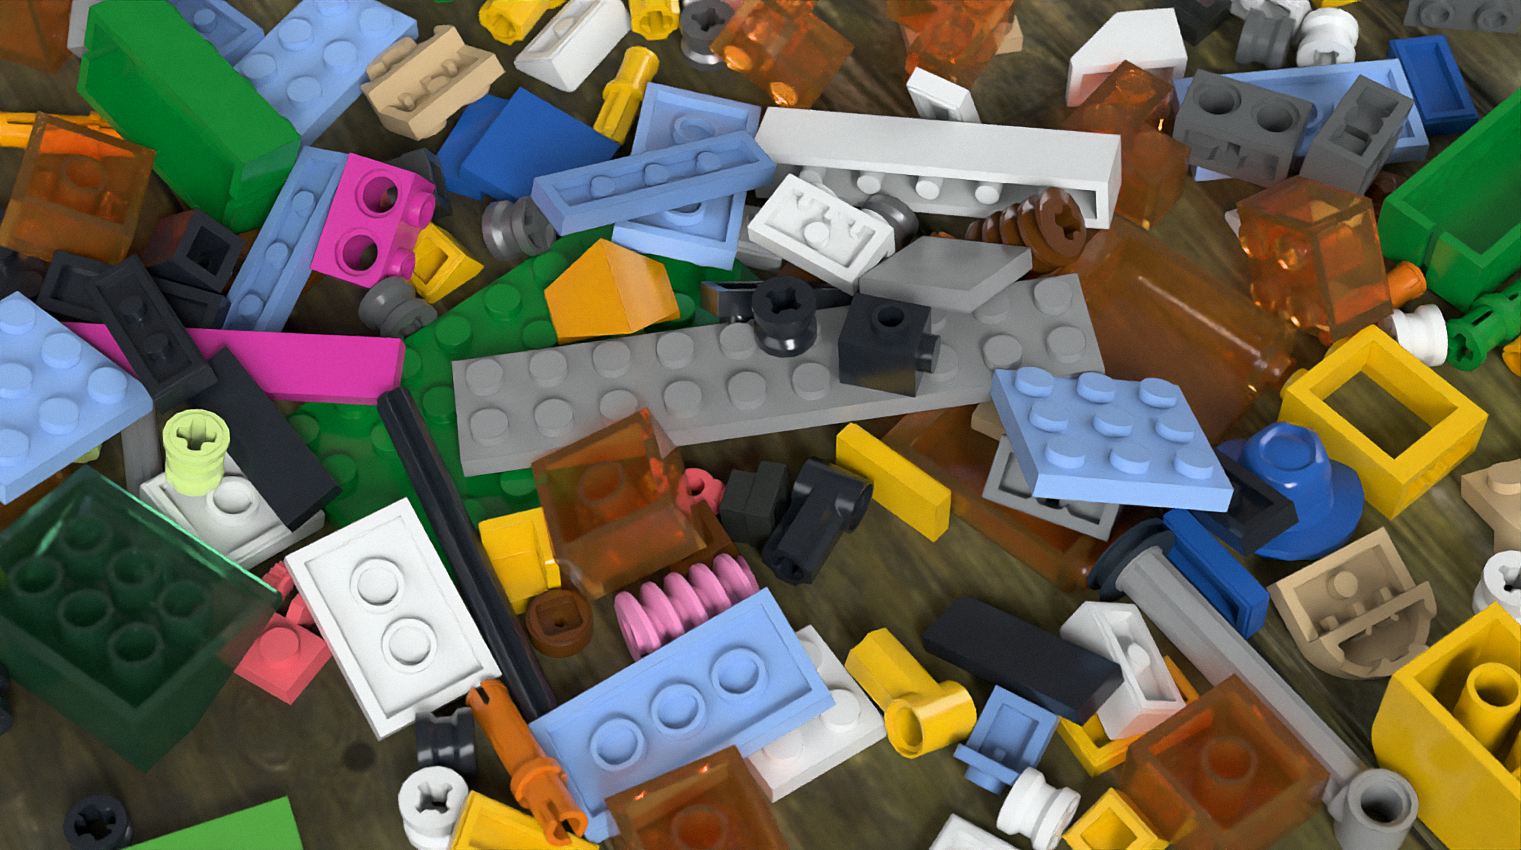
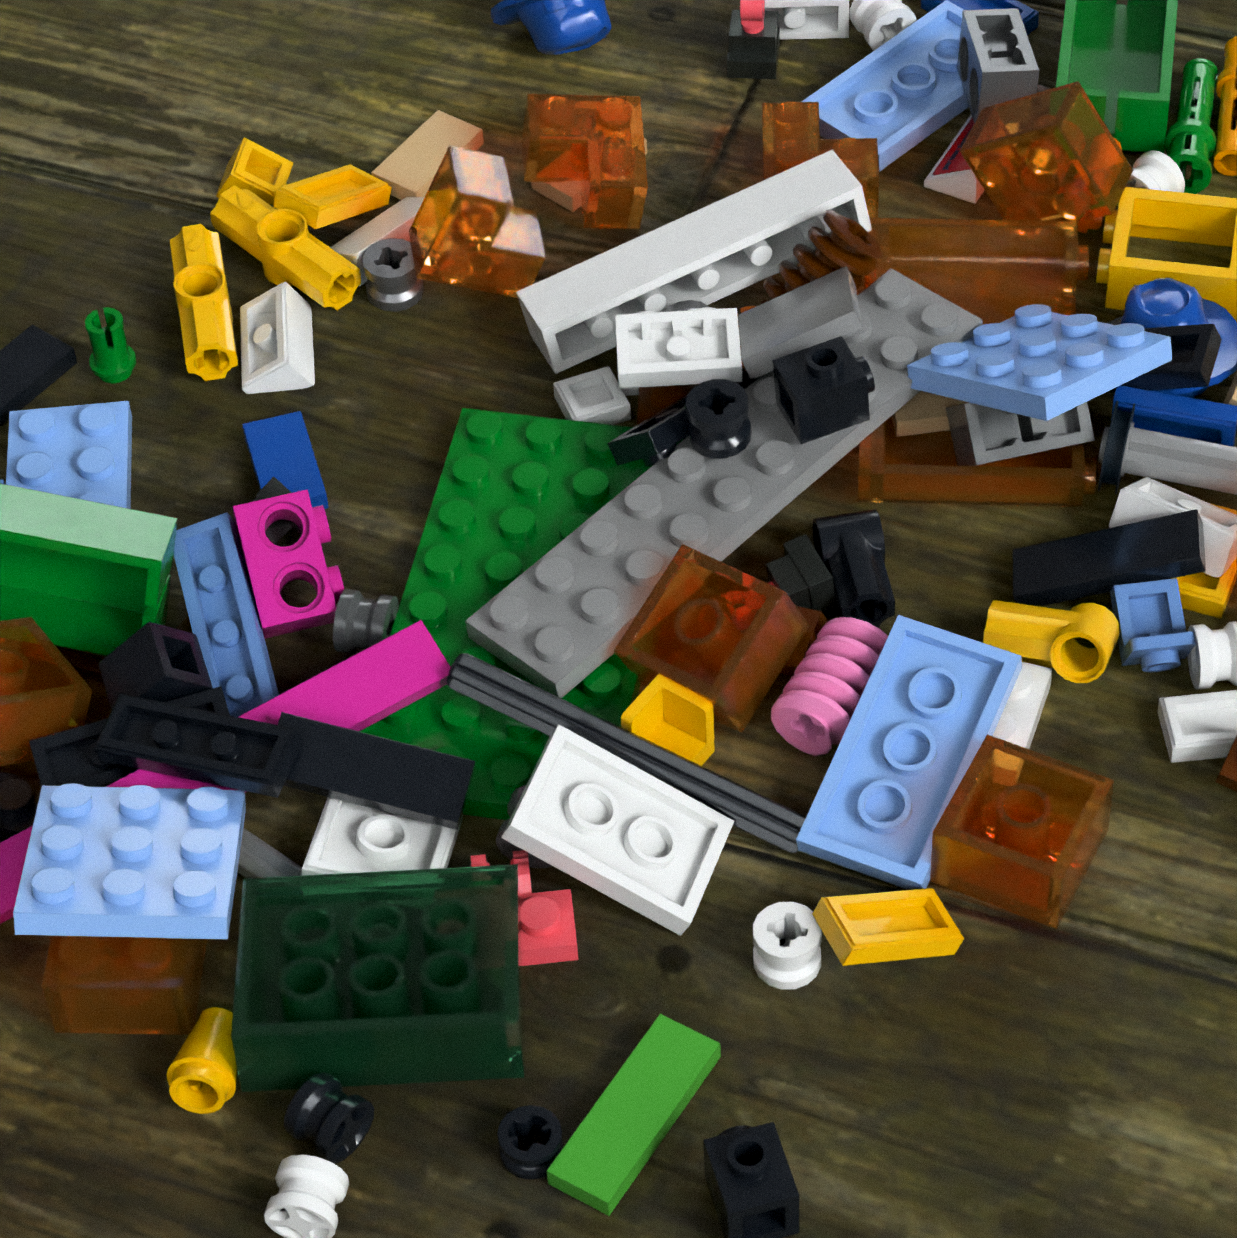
camera: 35 degrees left, 5 degrees down
yellowish green bush [163,409,230,496] -> none
tan slope [360,25,505,141] -> none
yellow slope [409,222,485,304] -> none
black wheel [415,707,478,777] -> none
blue tile [458,87,621,236] -> none
orange pin [465,679,588,847] -> none
flat silver wheel [482,195,556,261] -> none
reddish brown tile [526,588,594,658] -> none
medium blue plate [531,129,777,236] -> none
light orange slope [544,238,680,345] -> none
yellow axle [592,46,660,146] -> none
light blue plate [611,82,762,271] -> none
yellow tile [836,422,951,542] -> none
white tile [906,67,981,124] -> none
white slope [1065,8,1187,107] -> none
dark grey brick [1168,69,1313,193] -> none
dark grey wheel [1235,8,1296,70] -> none

